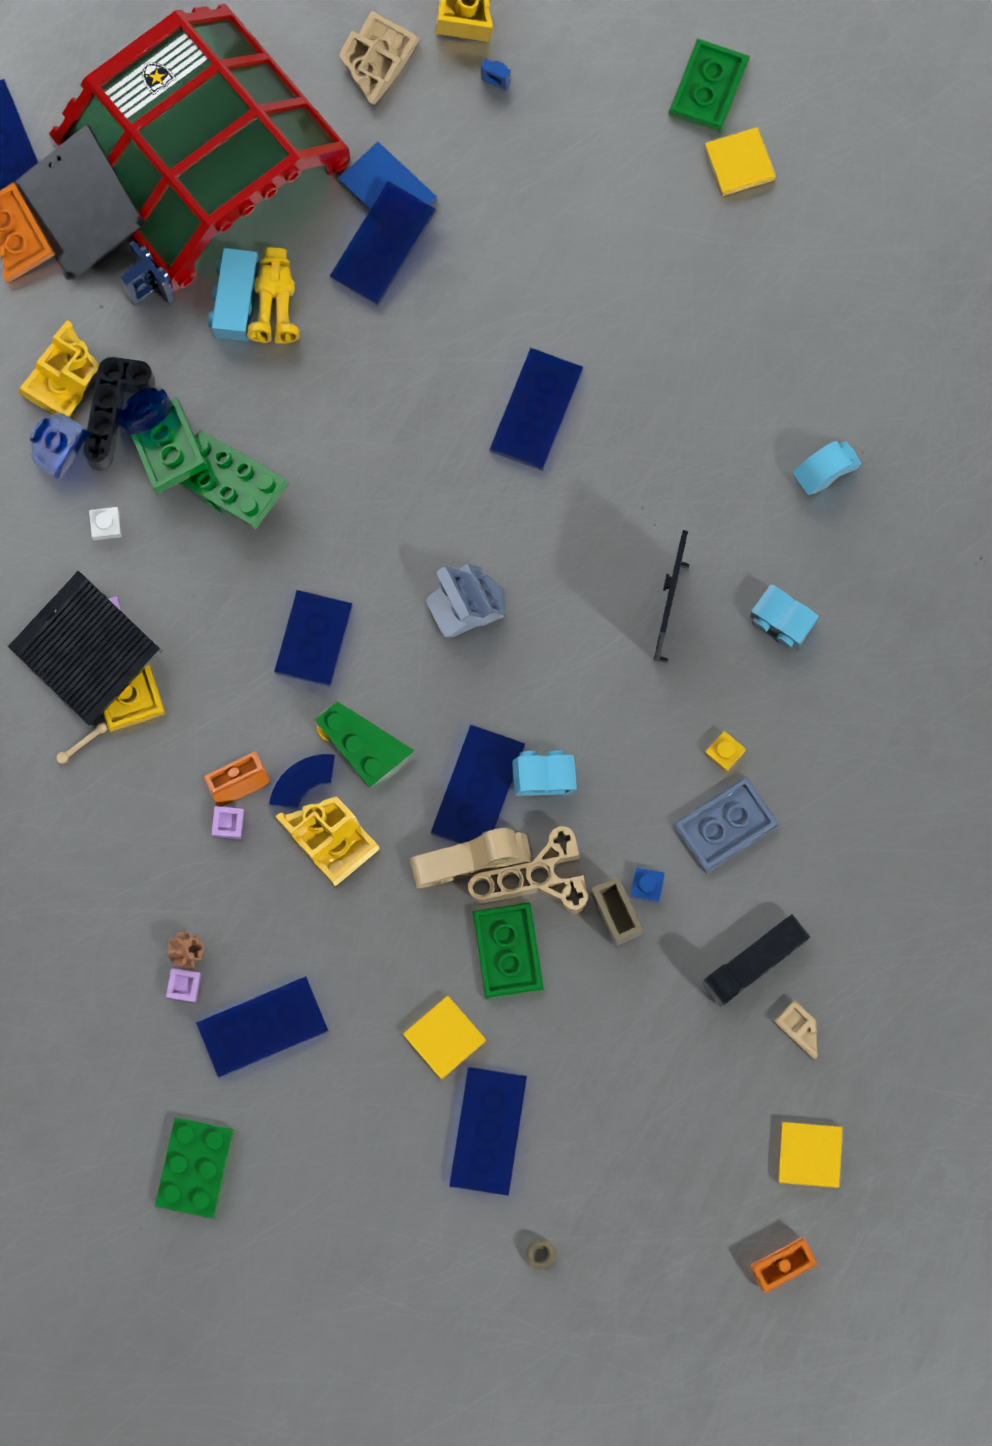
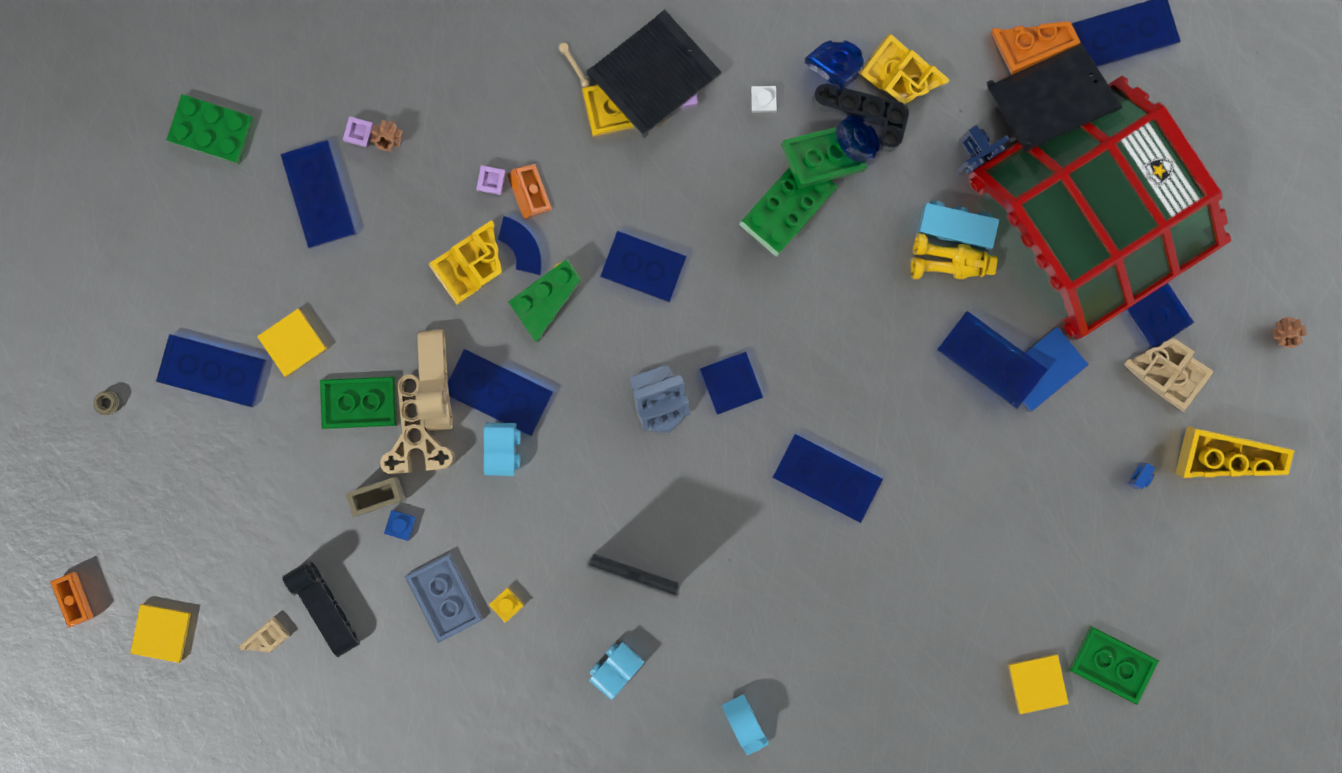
camera: 90 degrees right, 10 degrees up
none -> clear blue tile [700,352,763,415]
none -> clear blue tile [1125,283,1194,349]

